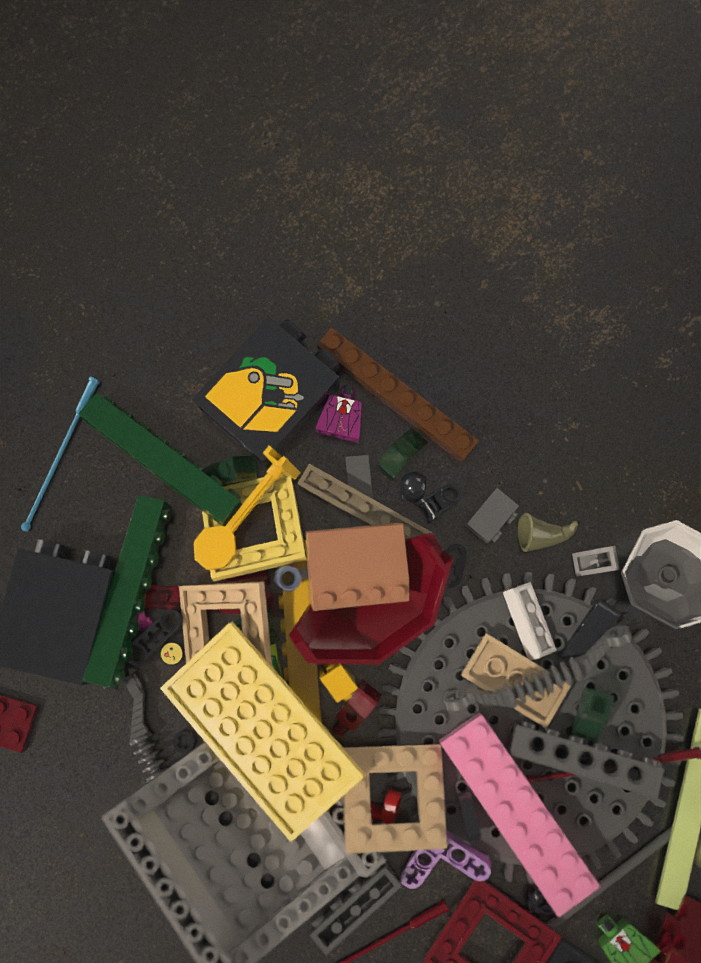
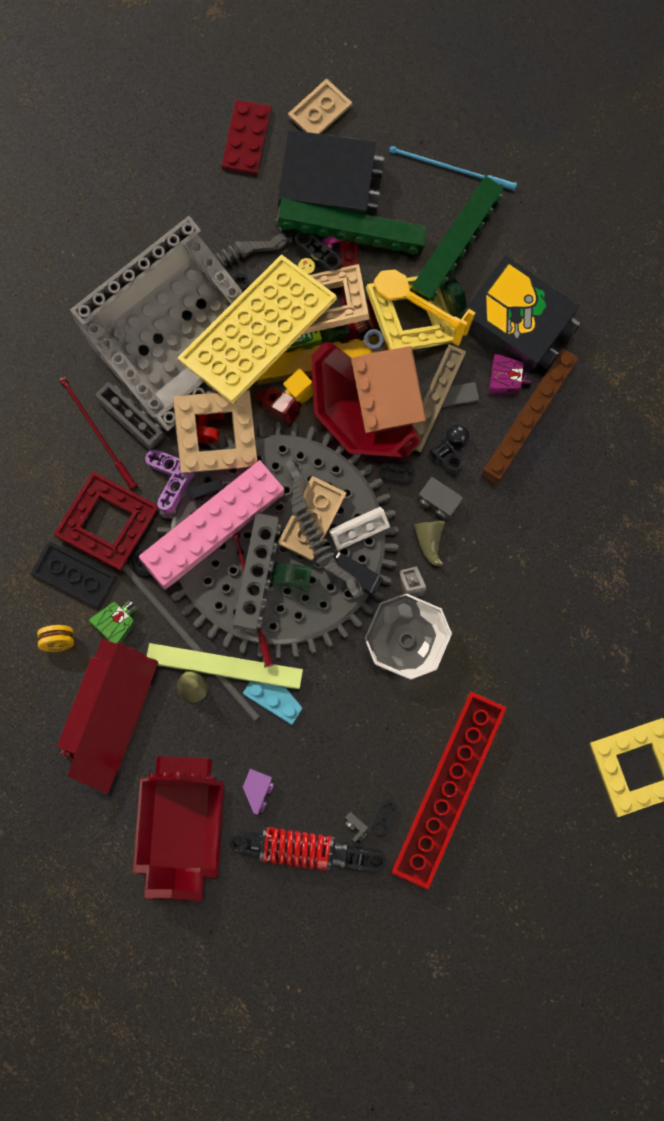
camera: 75 degrees right, 5 degrees down
clear green slope [377,427,429,478] -> none

